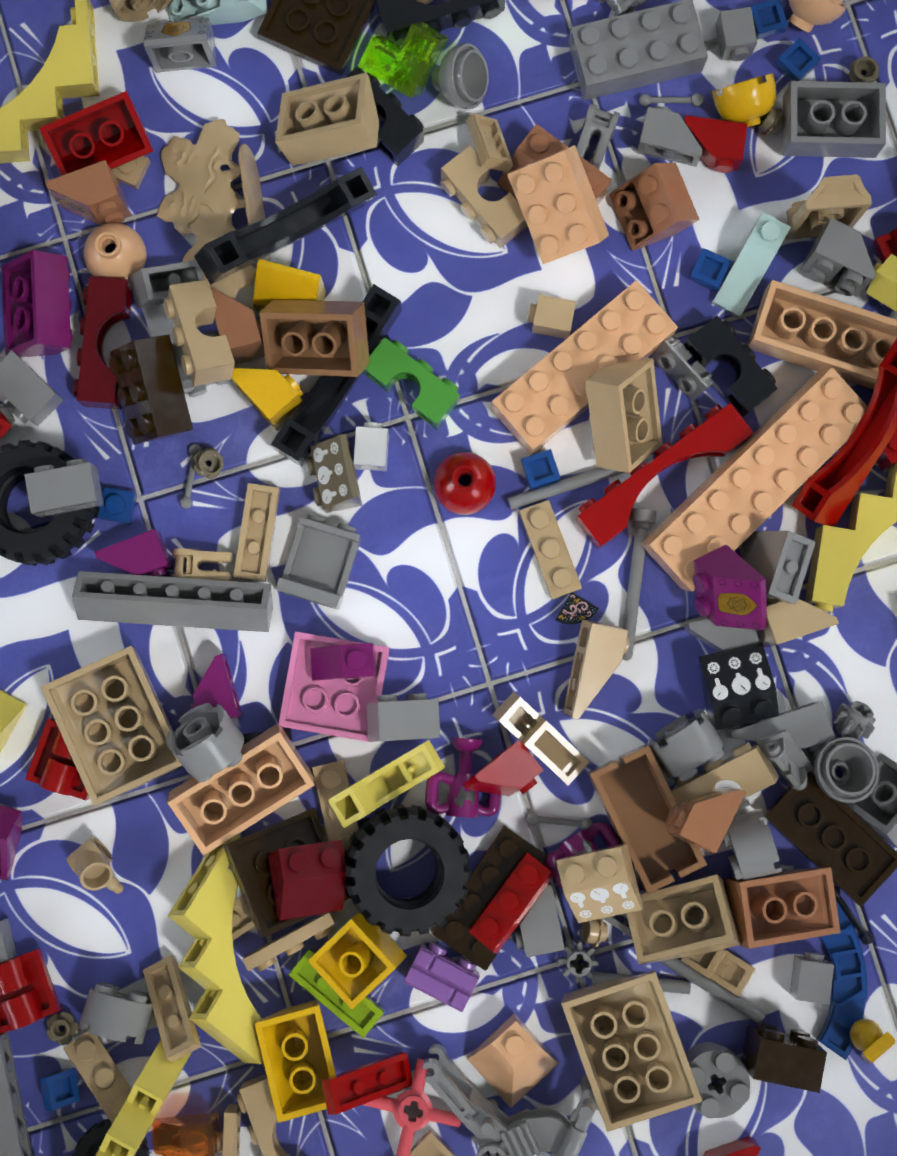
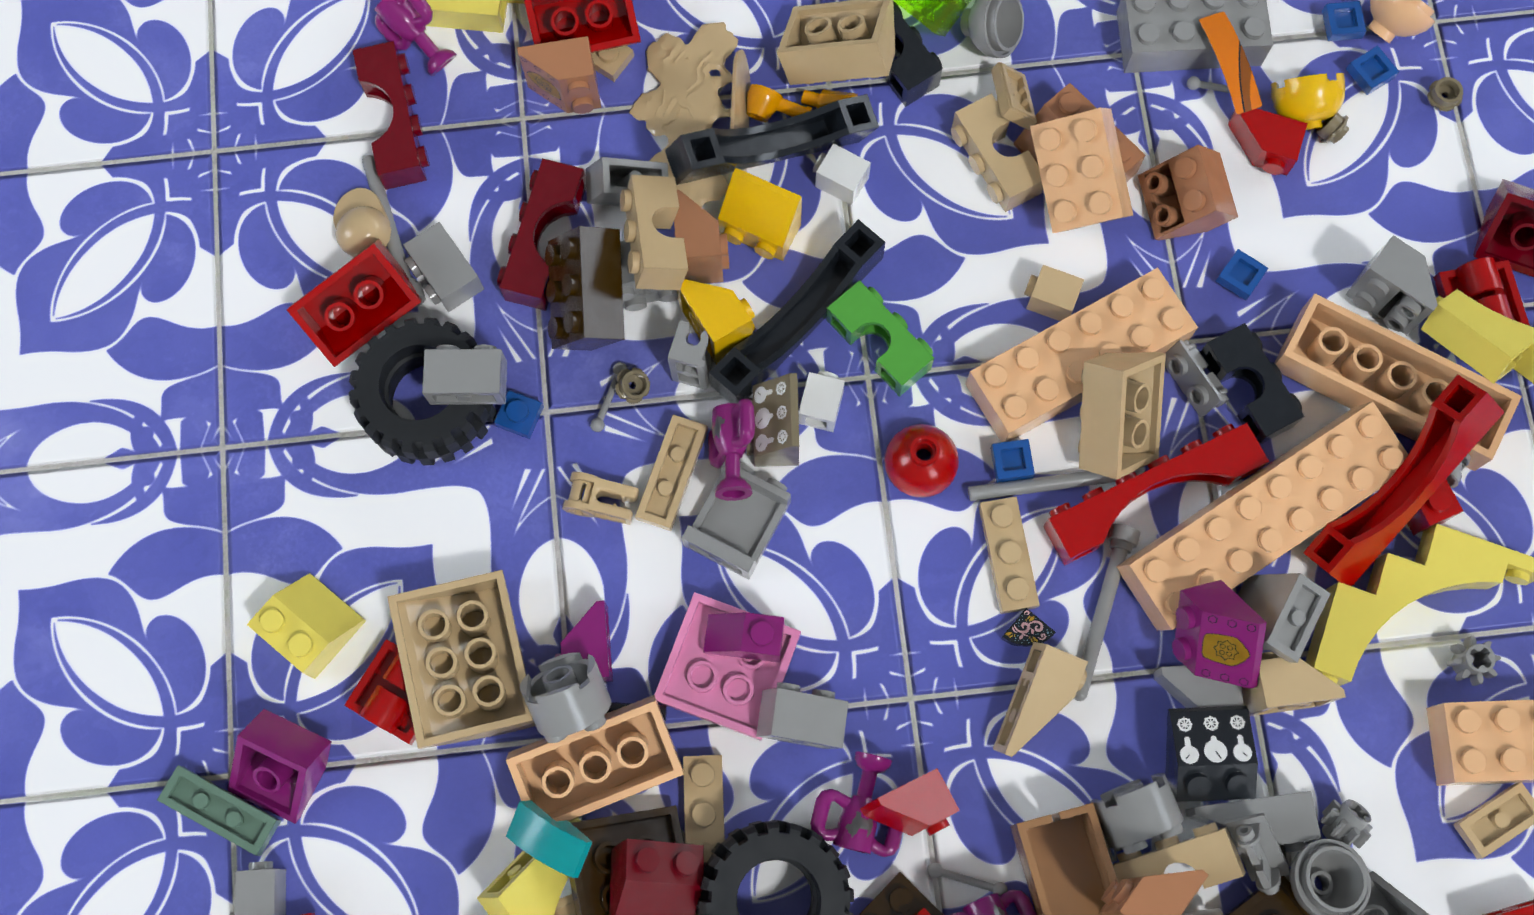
camera: 10 degrees right, 10 degrees down
magenta slope [1,250,73,357] -> none
tan piece [66,836,123,894] -> none
light grey brick [72,571,273,632] -> none
light nougat piece [83,223,147,282] -> none
magenta slope [94,529,173,577] -> none
medium nougat brick [259,300,370,377] -> none
light yellow arch [328,740,446,828] -> none
tan slope [492,692,590,786] -> none
light grey piece [576,103,620,169] -> none
light grey slope [636,106,703,167] -> none
light aqua slope [712,212,791,318] -> none
light grey brick [715,7,757,61] -> none
light grey brick [783,81,886,158] -> none
tan slope [785,174,872,240] -> none
none -> teal slope [506,800,592,878]
none -> light grey hinge [667,320,711,390]
none -> magenta piece [708,399,755,501]
none -> light orange bar [746,84,812,122]
none -> light orange bar [801,89,858,108]
none -> white brick [813,143,871,206]
none -> orange sticker [1199,11,1262,114]

